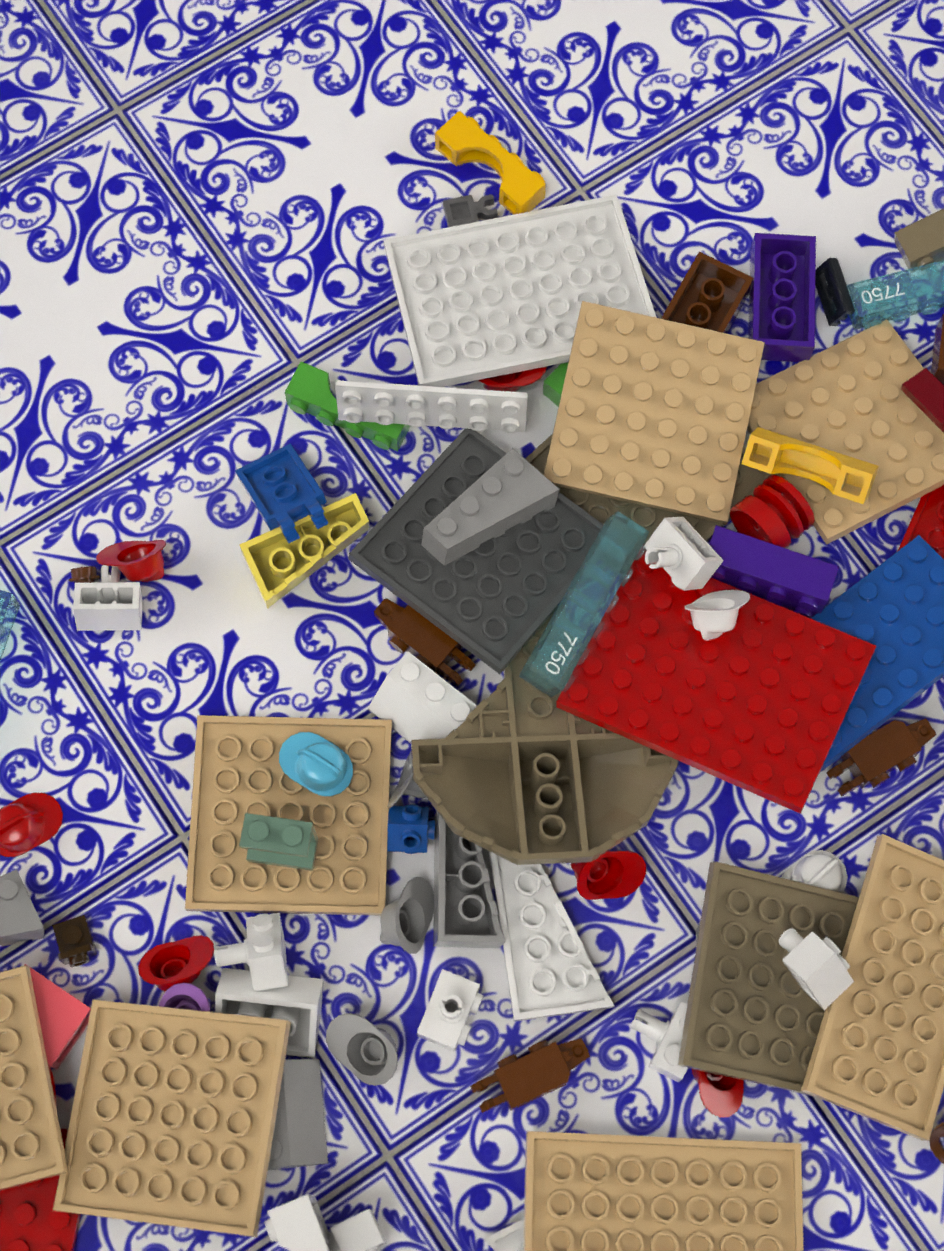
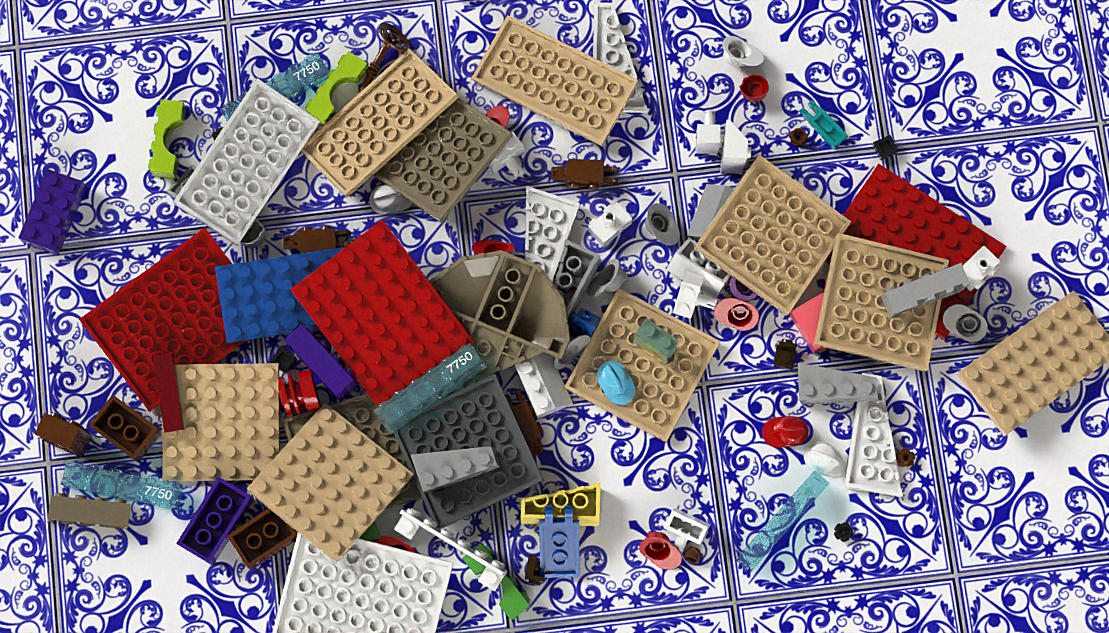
camera: 150 degrees left, 5 degrees up
white brick [644,517,724,591] -> none
white piece [685,590,750,640] -> none
yellow arch [741,427,879,504] -> none
white brick [779,928,854,1010] -> none
black tile [815,258,855,326] -> none
none -> black plate [269,347,297,374]
none -> dark brown bracket [525,555,545,586]

